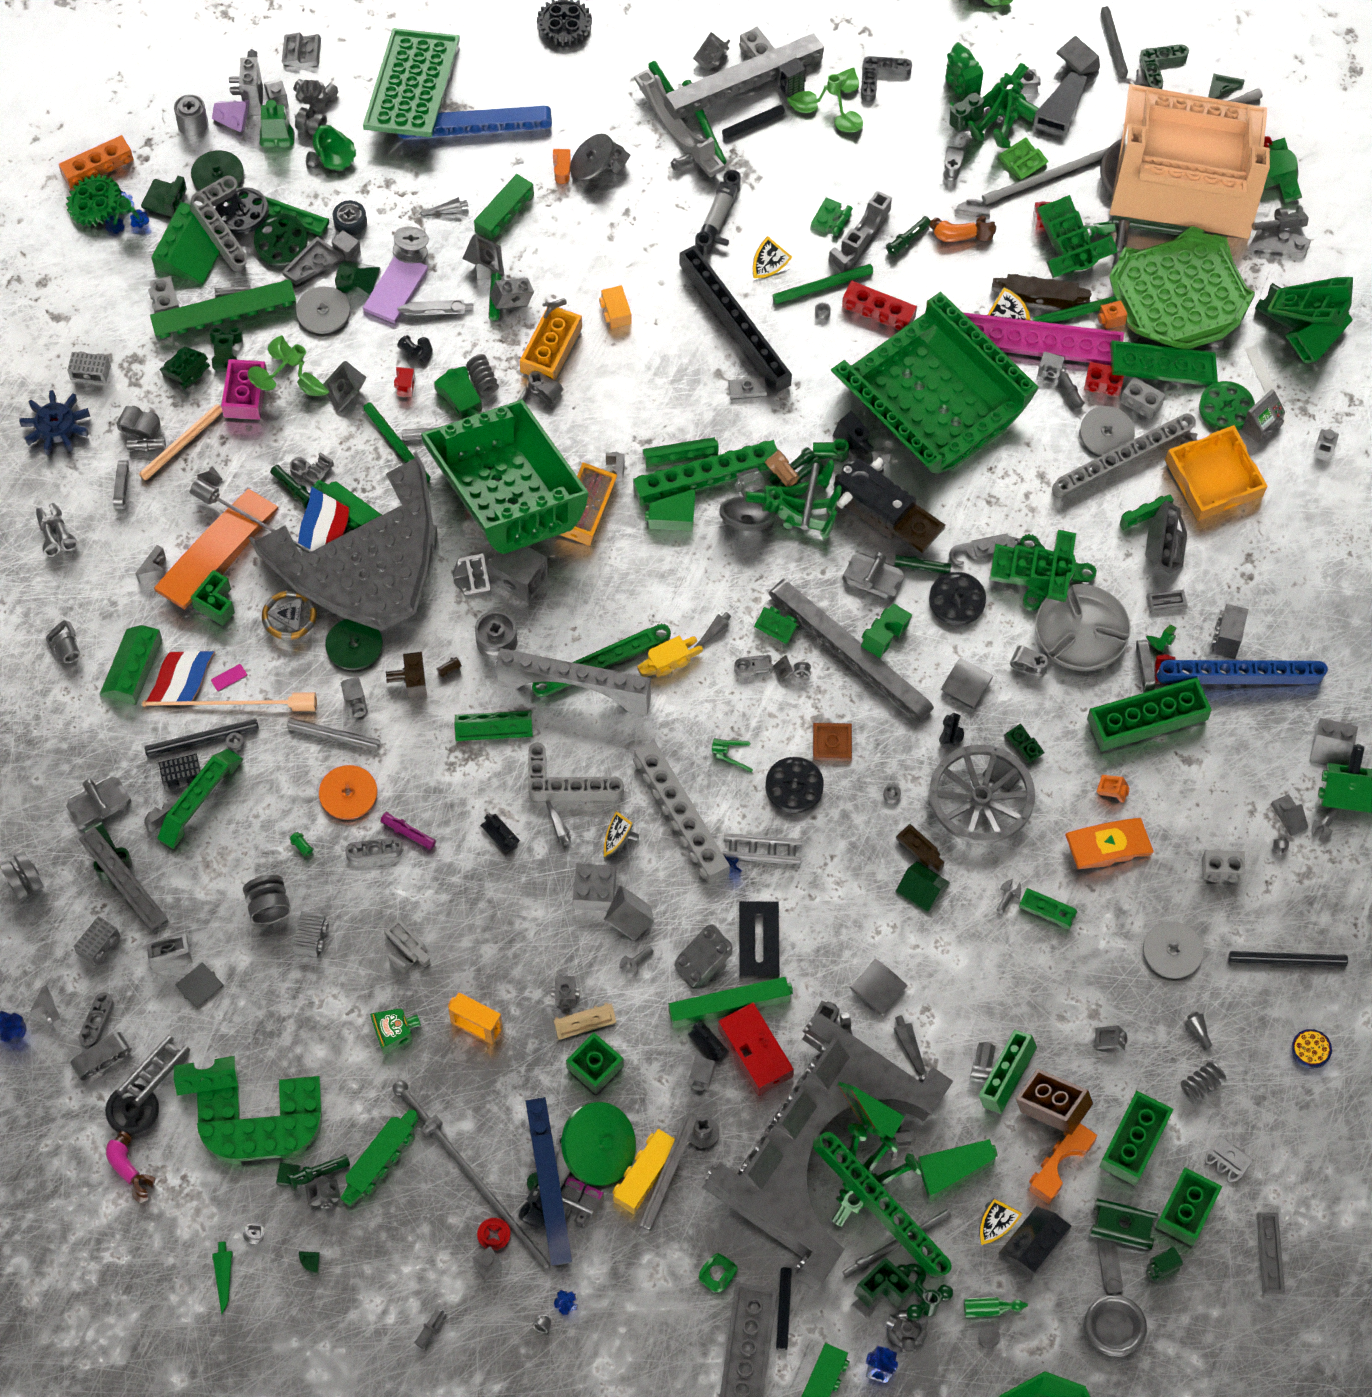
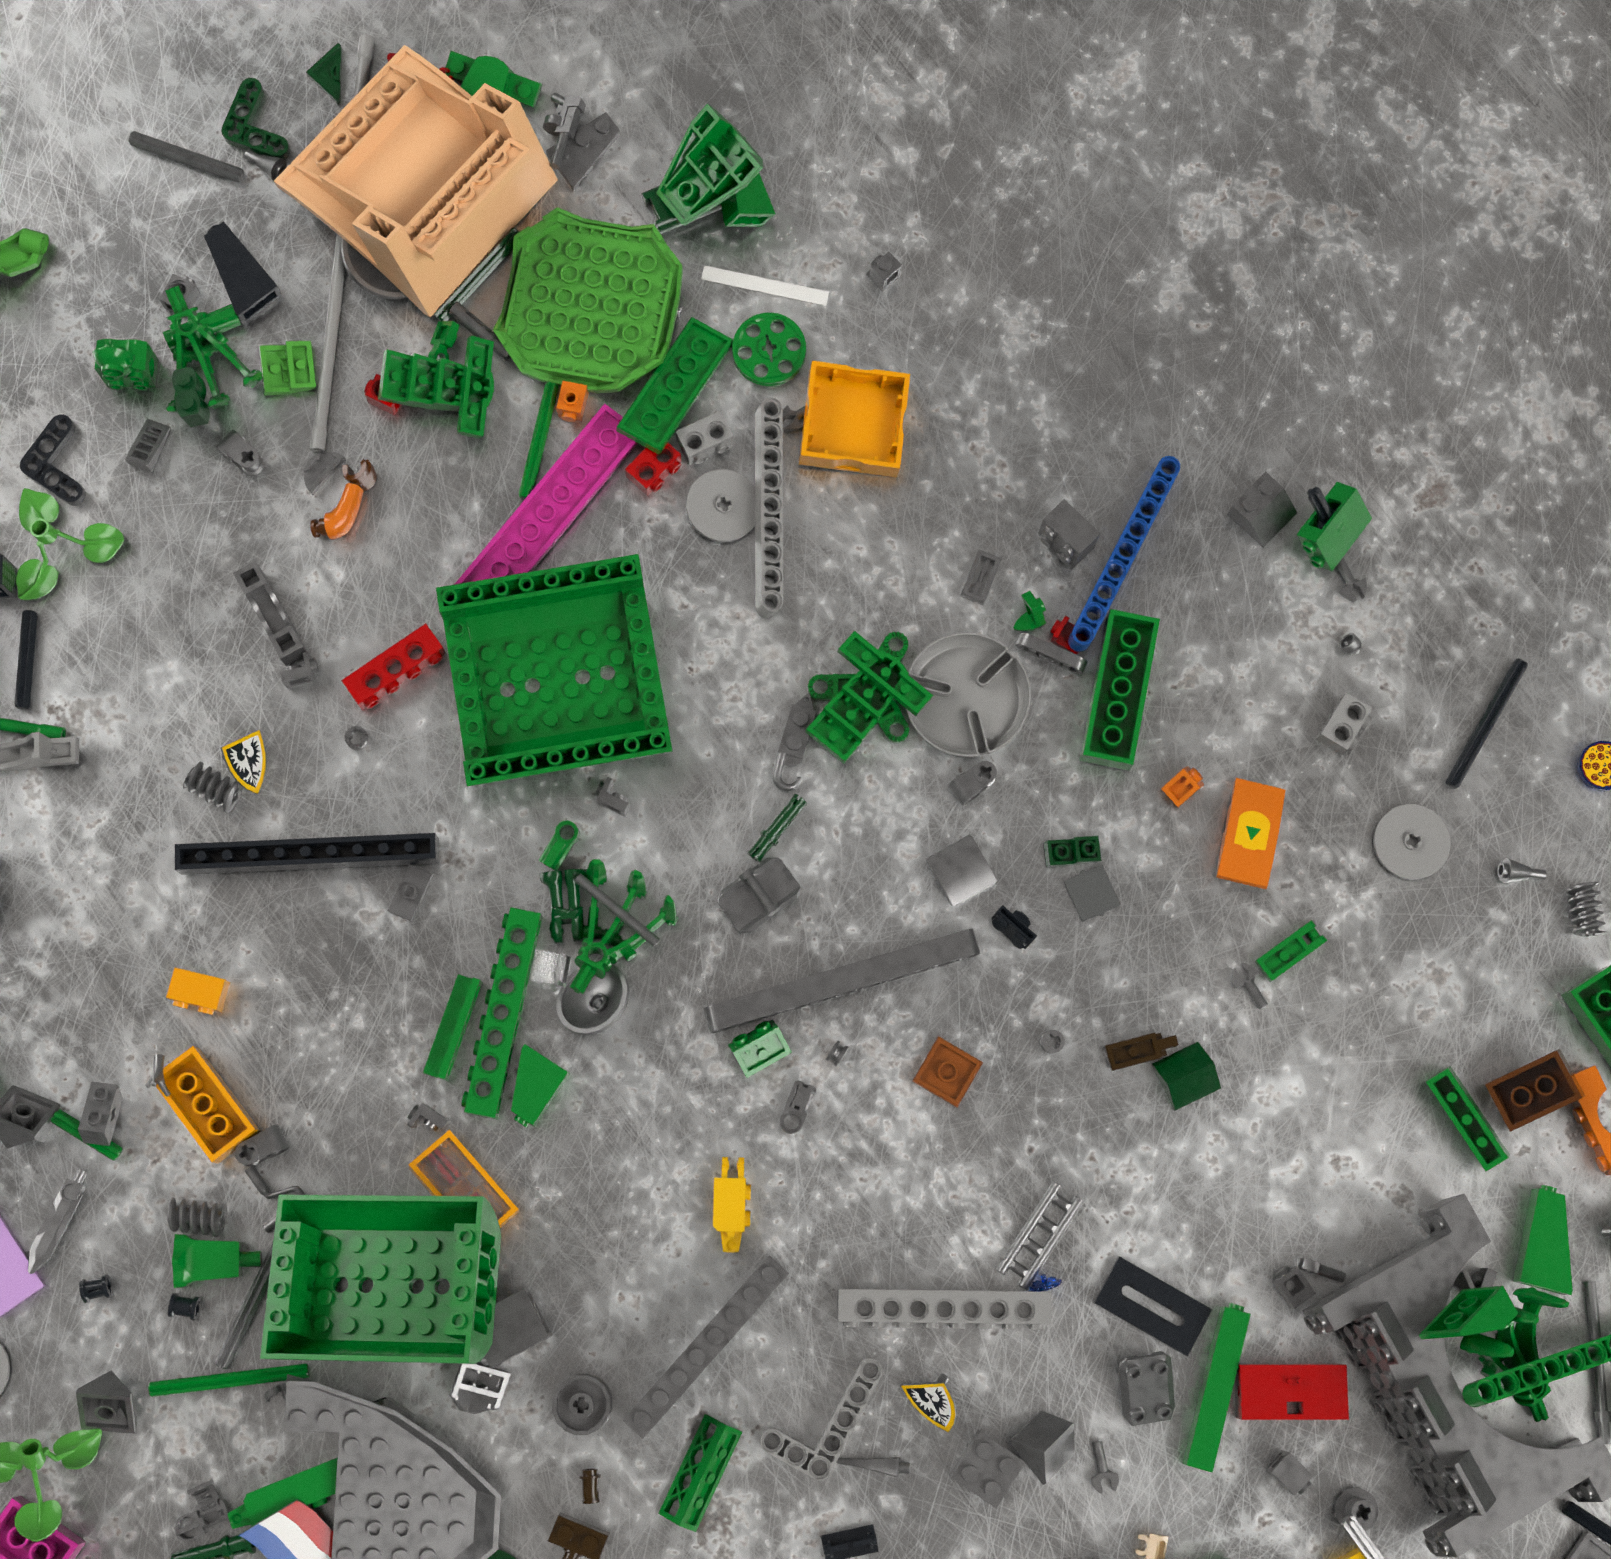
camera: 65 degrees left, 15 degrees up
red brick [394,367,416,397] -> none
black arm [417,337,433,363] -> none
green plate [532,623,671,697] -> none
flat silver pin [670,153,694,171] -> none
black hinge [688,1022,729,1063] -> none
flat silver piece [694,612,731,647] -> none
black piece [695,170,741,256] -> none
green plant [712,738,753,772] -> none
medium nougat piece [765,450,800,487] -> none
black wedge [765,757,824,813] -> none
green axle [773,264,874,304] -> none
flat silver slope [773,655,793,682] -> none
green plate [810,197,853,236] -> none
black torso [832,411,874,455] -> none
piece [833,457,946,554] -> none
flat silver slope [849,959,908,1015] -> none
green arch [861,603,913,658] -> none
dark green pin [886,216,931,257] -> none
flat silver bar [893,1015,925,1075] -> none
black wedge [929,572,986,625] -> none
flat silver wheel [929,745,1035,844] -> none
flat silver piece [970,1042,996,1084] -> none
shield [987,287,1031,321] -> none
dark brown hinge [991,274,1092,310] -> none
flat silver brick [1037,352,1067,378] -> none
flat silver slope [1056,35,1100,74] -> none
flat silver pin [1057,373,1085,409] -> none
flat silver bracket [1095,1025,1128,1051] -> none
green plate [1119,494,1174,530] -> none
flat silver wedge [1145,501,1187,574] -> none
flat silver slope [1242,389,1285,444] -> none
flat silver slope [1271,794,1308,836] -> none
none -> flat silver slope [125,418,171,473]
none -> black bush [168,1293,201,1321]
none -> flat silver piece [183,761,242,813]

